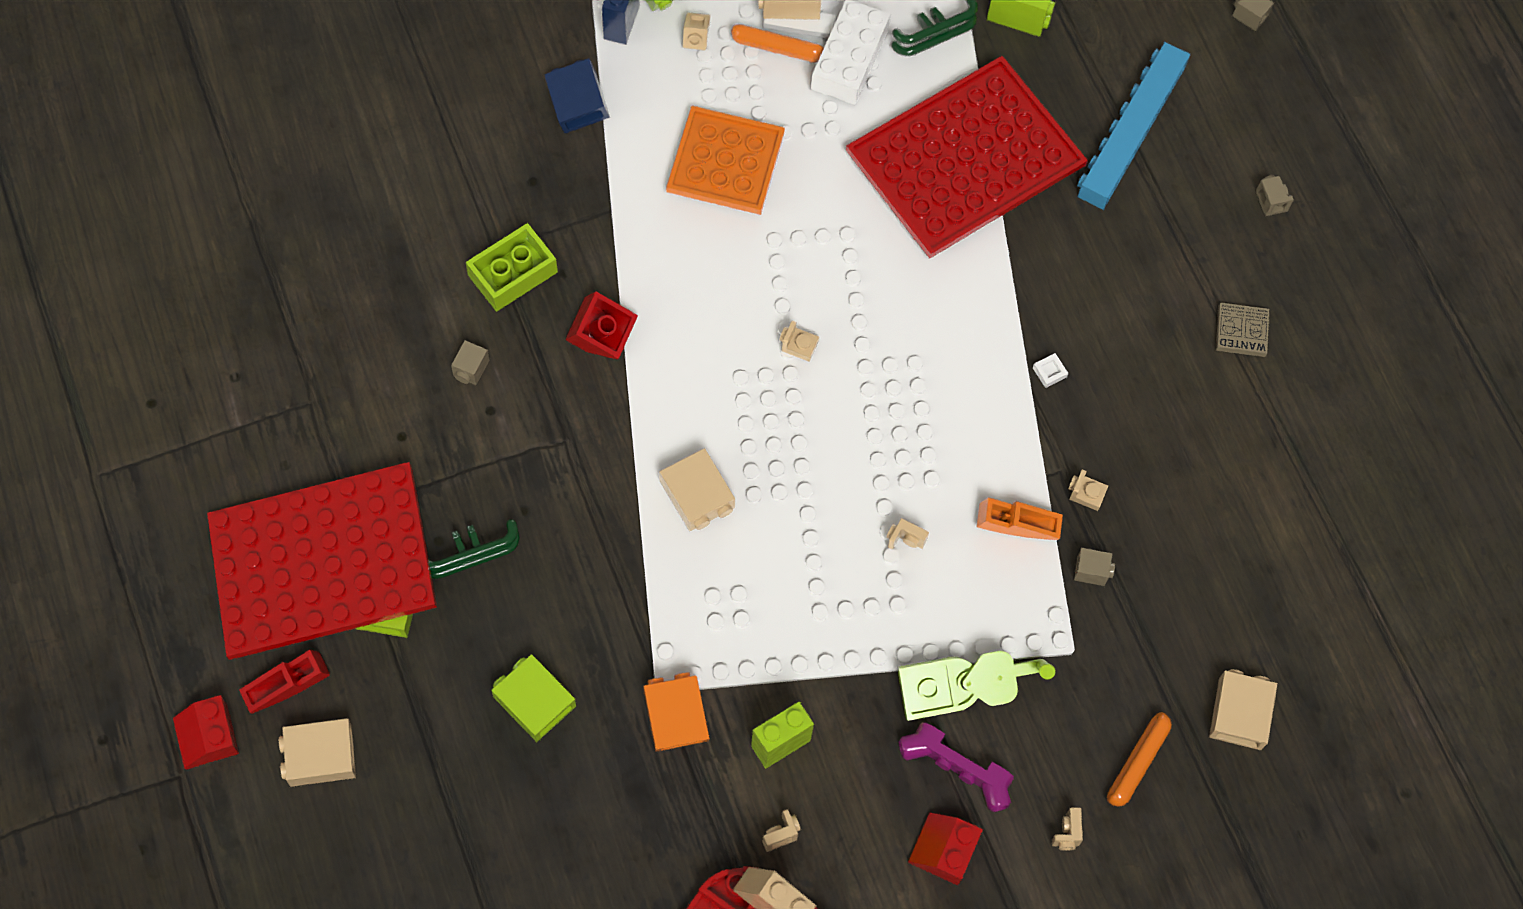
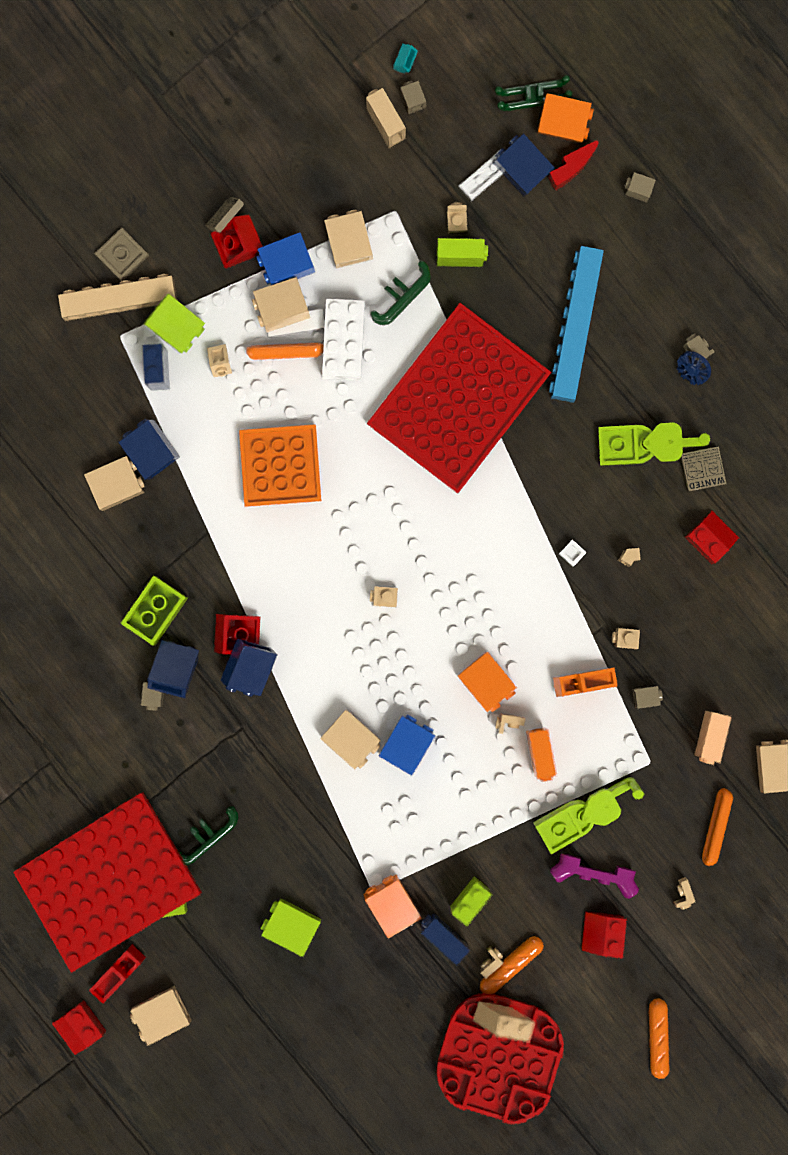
camera: 15 degrees left, 20 degrees up
none -> tan brick [84,456,145,511]
none -> dark blue brick [148,640,199,698]
none -> dark blue brick [221,638,278,696]
none -> blue brick [379,714,436,776]
none -> dark blue brick [421,913,470,965]
none -> orange brick [457,652,517,712]
none -> orange piece [480,936,544,994]
none -> orange brick [526,727,557,782]
none -> lime plate [599,423,710,466]
none -> tan piece [618,548,640,567]
none -> dark blue wheel [677,351,711,385]
none -> red slope [685,511,739,564]
none -> light nougat brick [695,711,731,765]

